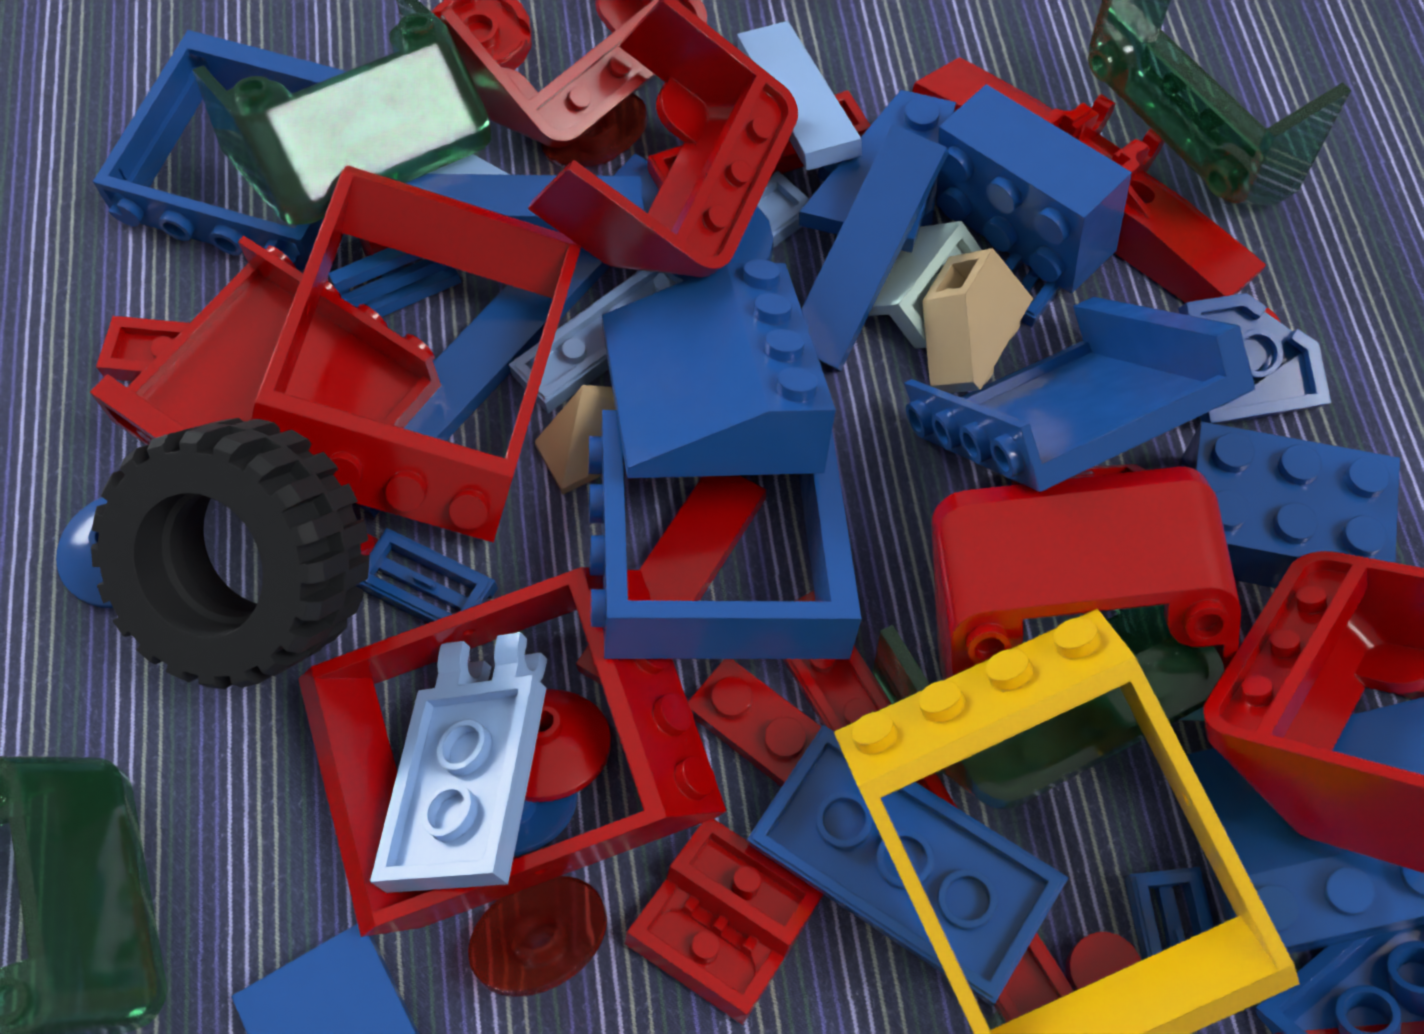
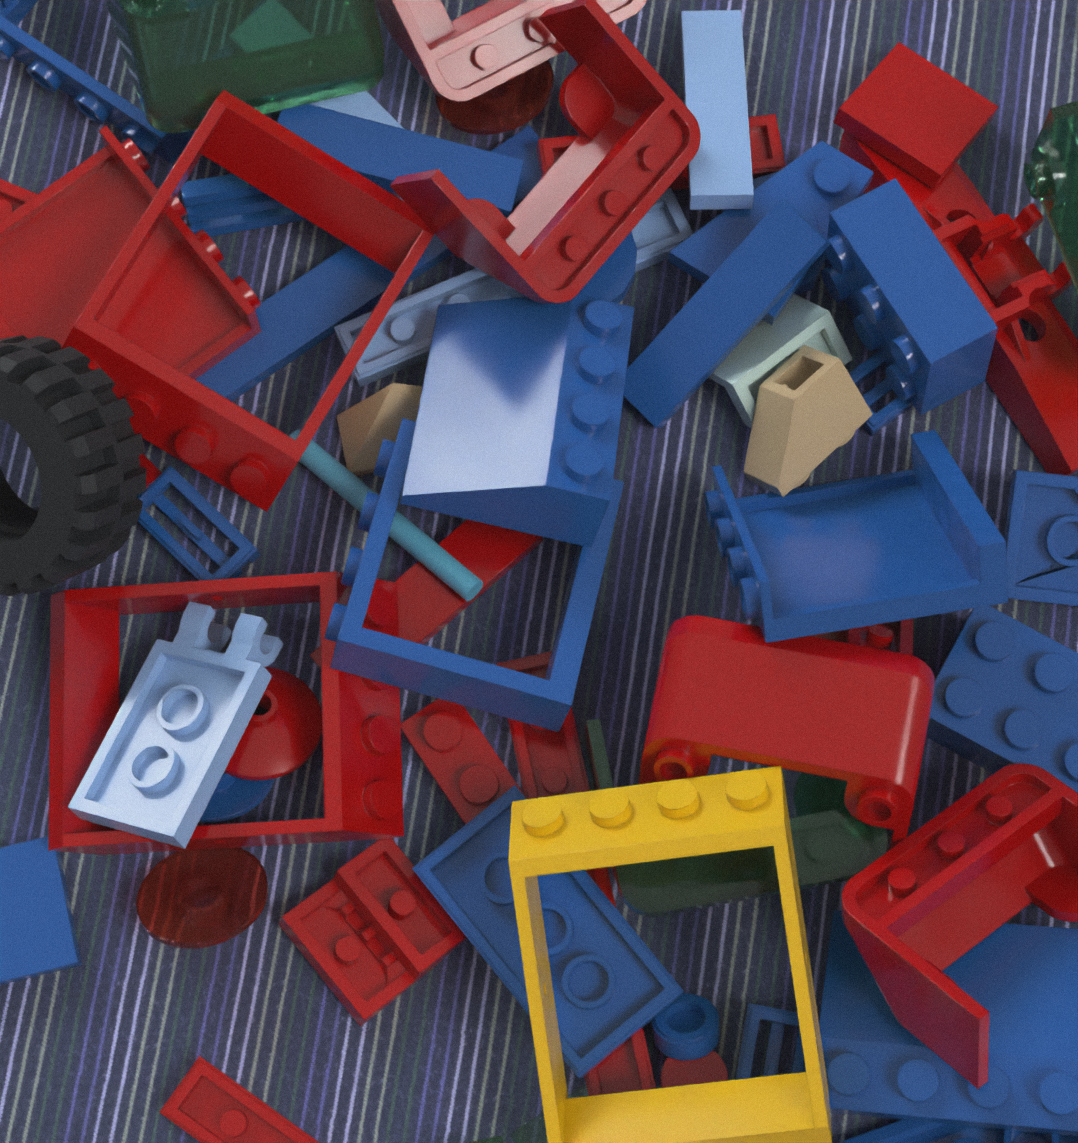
camera: 15 degrees right, 10 degrees up
none -> medium azure bar [289,430,483,601]
none -> blue tile [652,993,720,1061]
none -> red tile [833,42,999,189]

